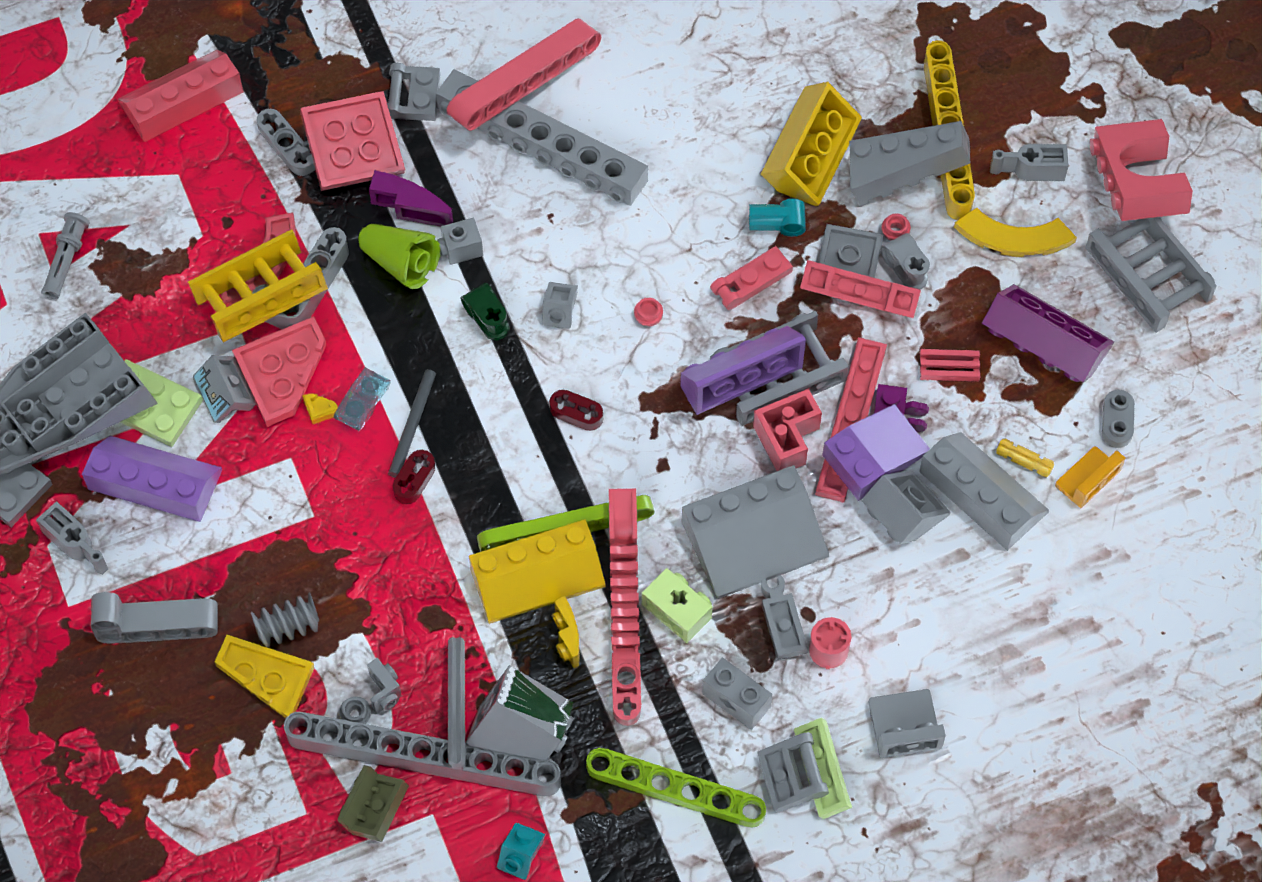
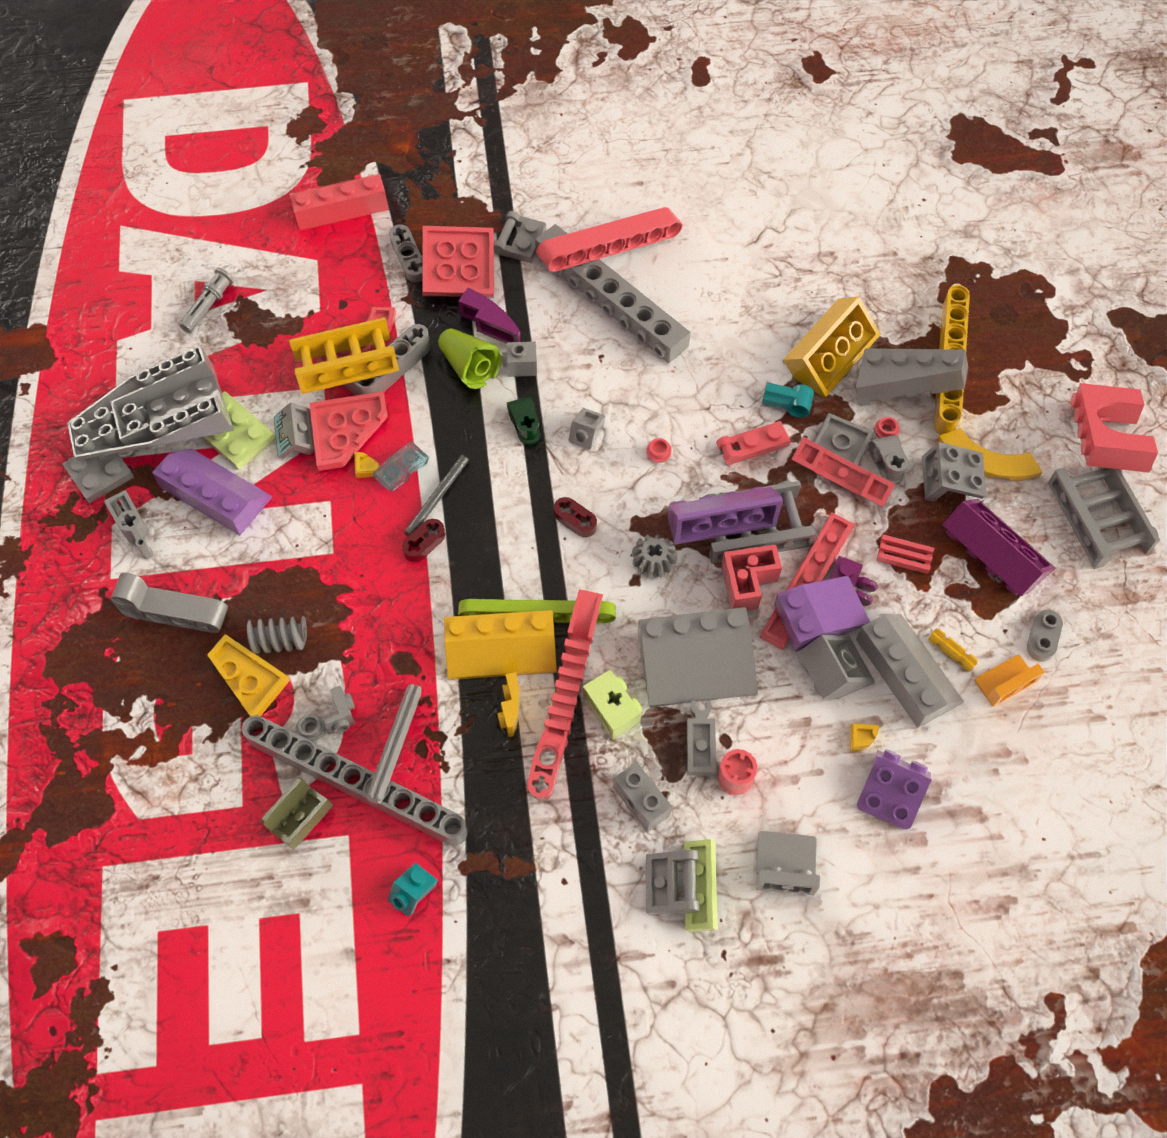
camera: 15 degrees right, 0 degrees up
light grey slope [466,665,574,761] -> none
lime beam [586,748,766,828] -> none
light grey piece [990,144,1069,181] -> none
none -> light grey gear [632,534,676,579]
none -> yellow tile [850,723,879,753]
none -> medium lavender bracket [857,749,932,829]
none -> light grey bracket [922,442,987,502]

